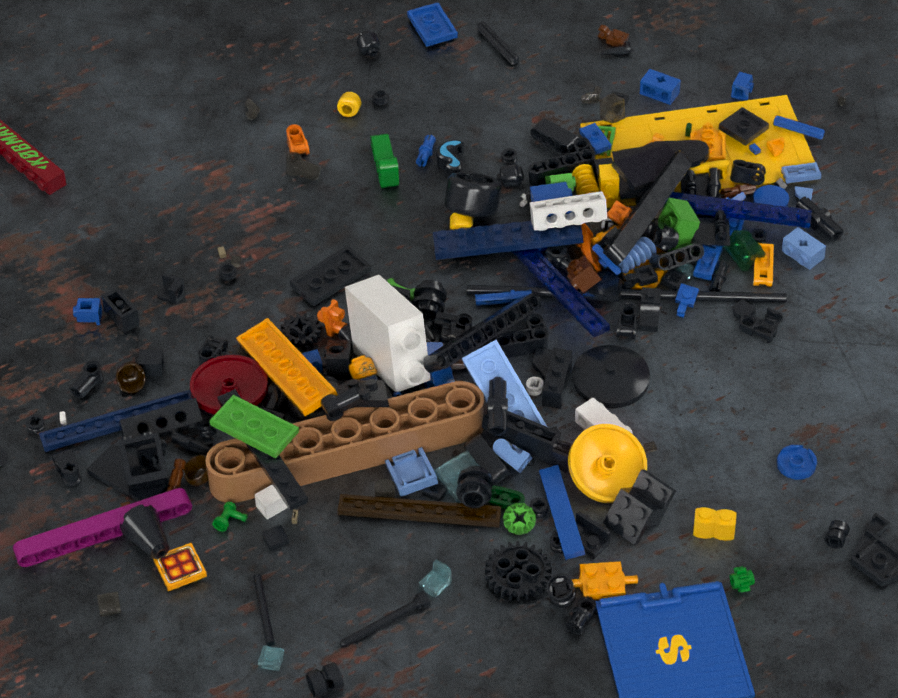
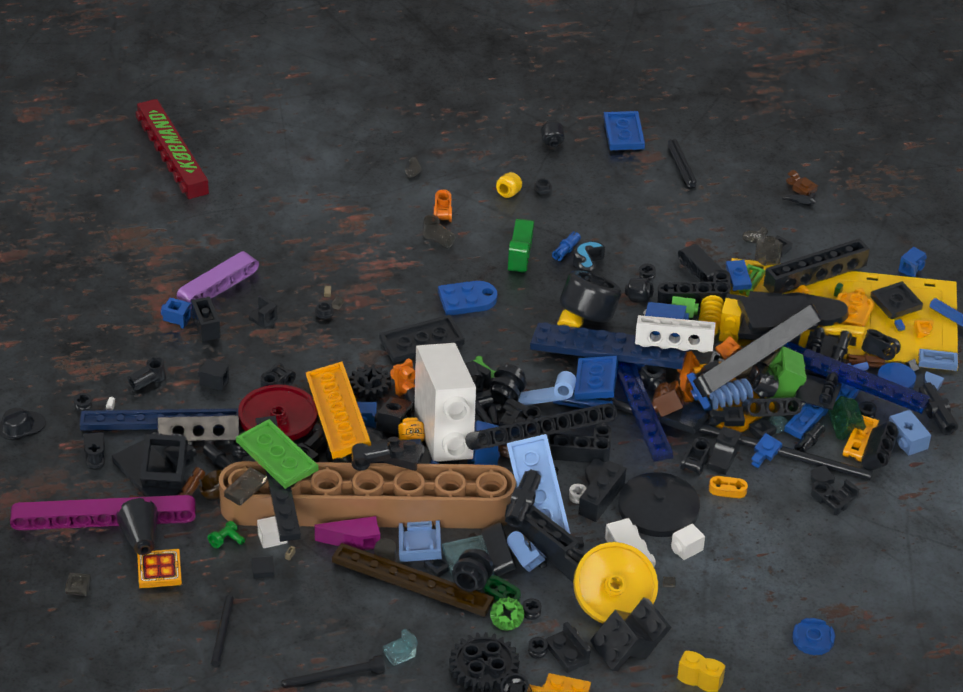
camera: 15 degrees right, 5 degrees down
dark brown hair [115,362,146,394] -> none
clear light blue plate [258,645,284,671] -> none
blue tile [539,465,585,560] -> none
blue brick [639,69,681,105] -> none
none -> medium lavender beam [177,251,259,309]
none -> clear smoke plate [224,467,267,506]
none -> magenta slope [314,516,380,551]
none -> blue plate [438,281,497,315]
none -> light blue door [518,371,576,405]
none -> blue plate [574,356,618,400]
none -> white brick [671,524,705,560]
none -> light orange beam [709,476,748,498]
none -> black brick [763,238,870,293]
none -> black beam [861,421,898,471]

